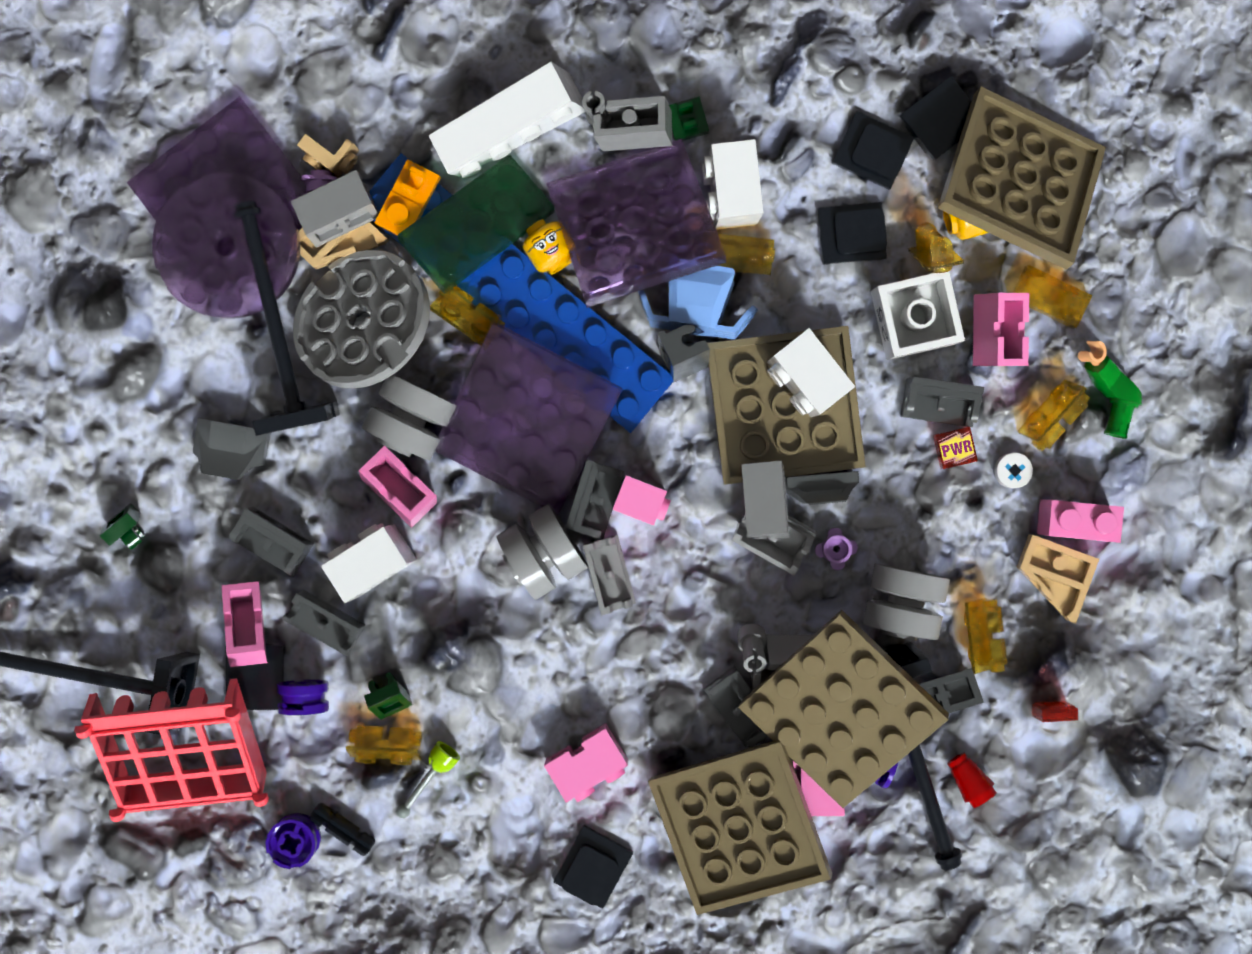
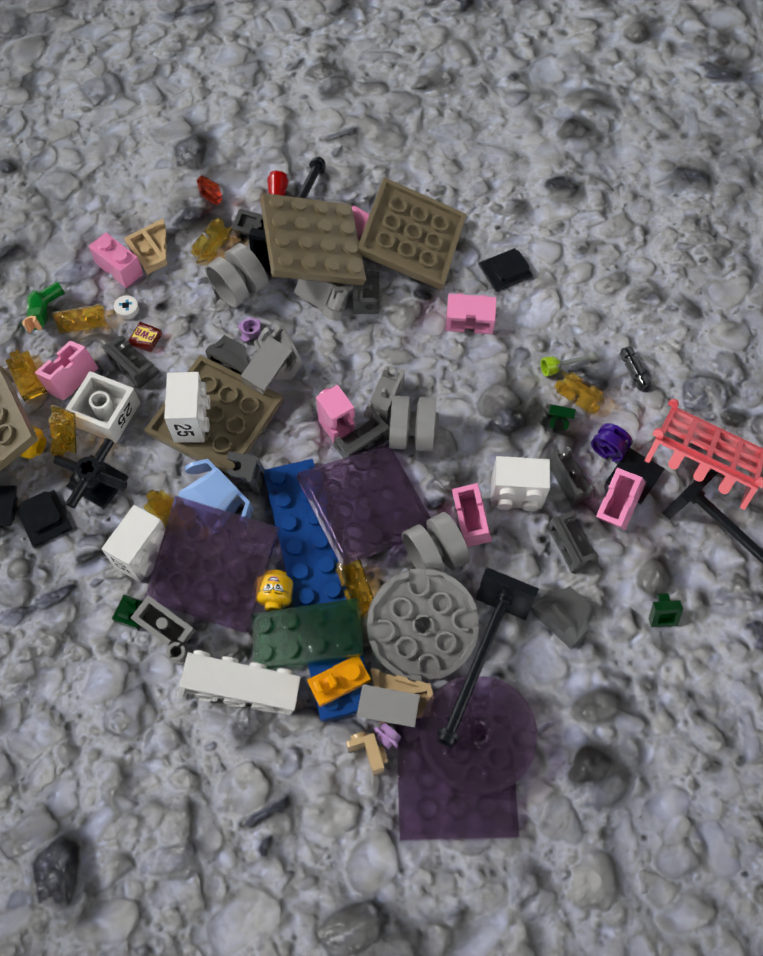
camera: 145 degrees left, 25 degrees down
dark purple wheel [265,813,321,869] -> none
none -> black bar [53,438,127,509]

